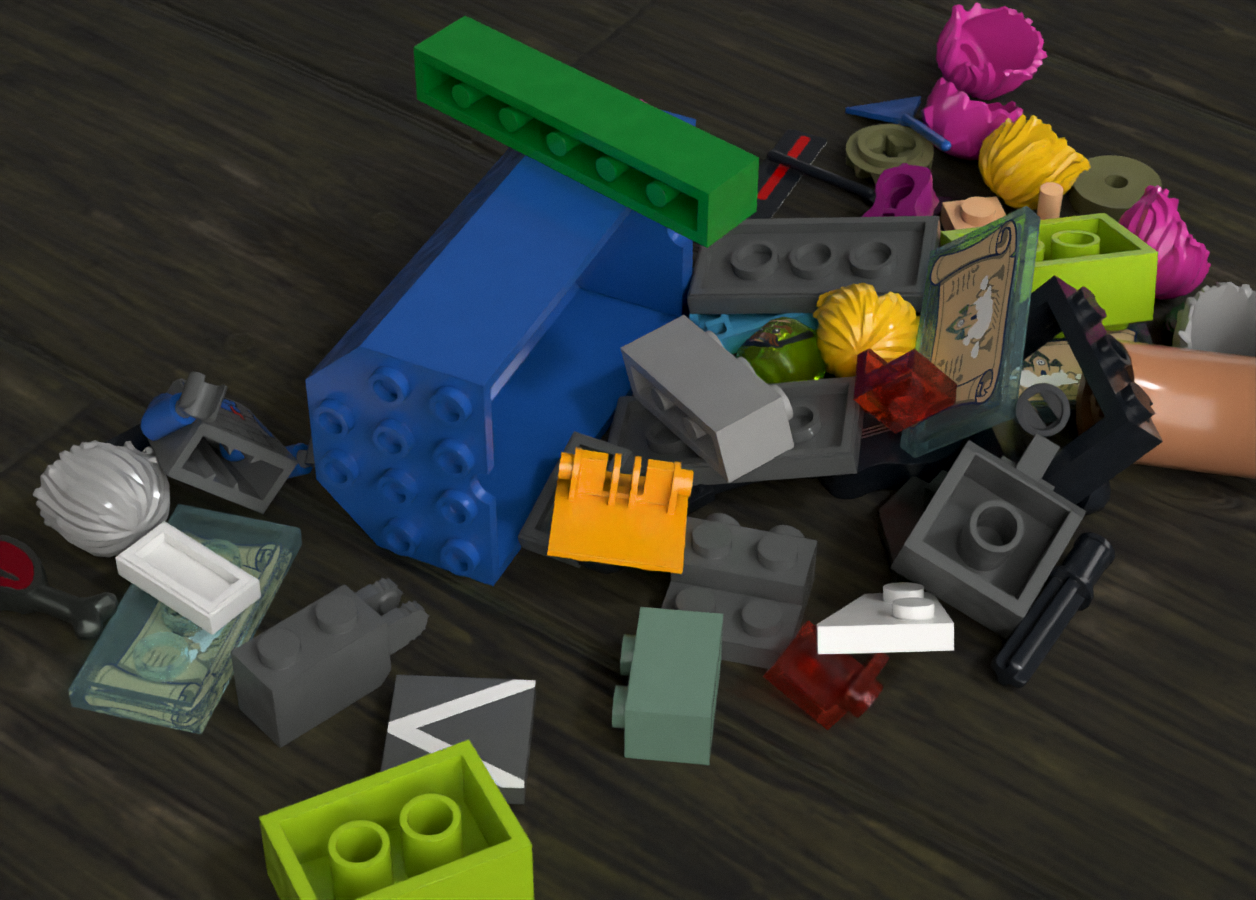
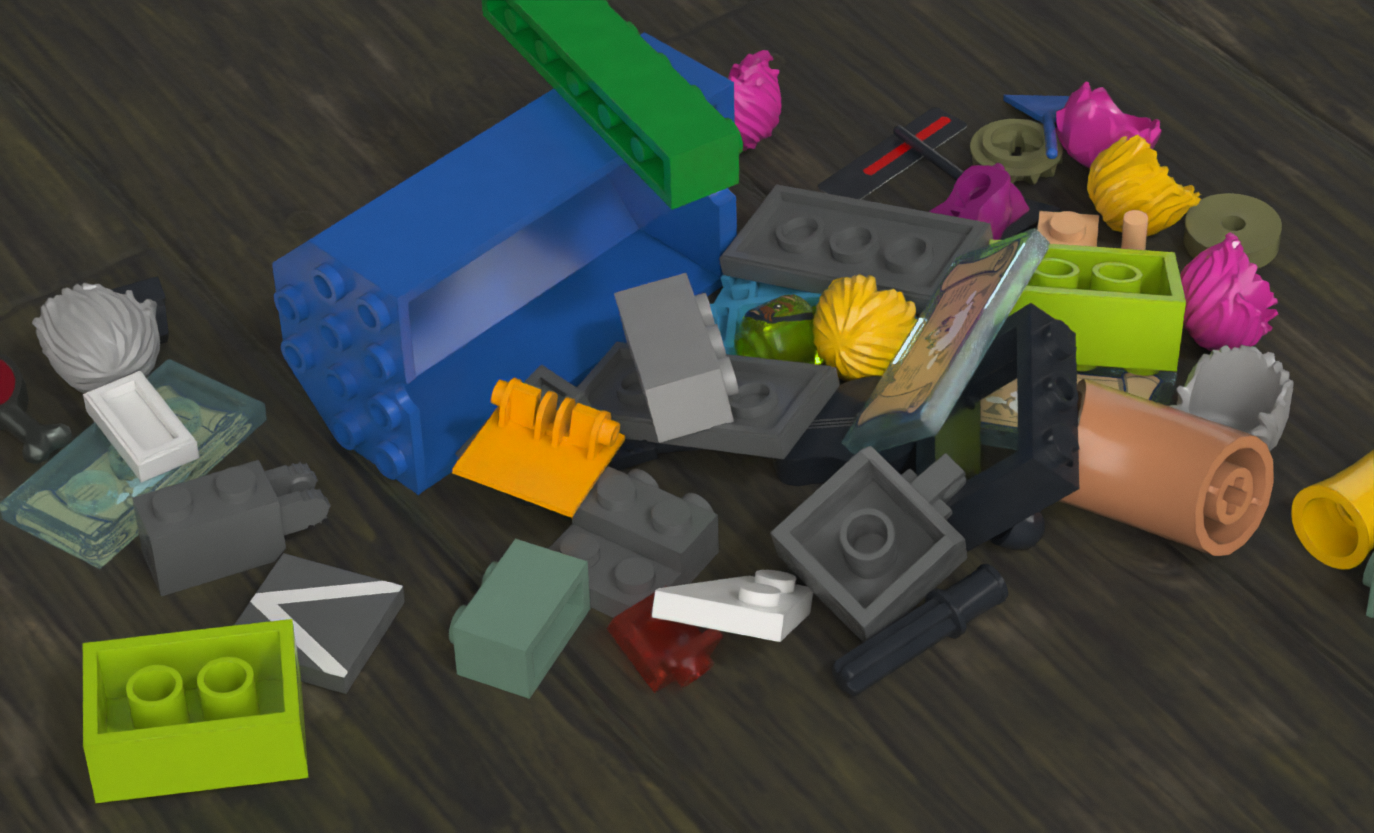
camera: 20 degrees right, 0 degrees up
dark grey torso [140,372,315,514] -> none
clear red bracket [853,349,957,434] -> none
dark pink hair [936,2,1047,100] -> none
black hinge [1016,383,1070,437] -> none

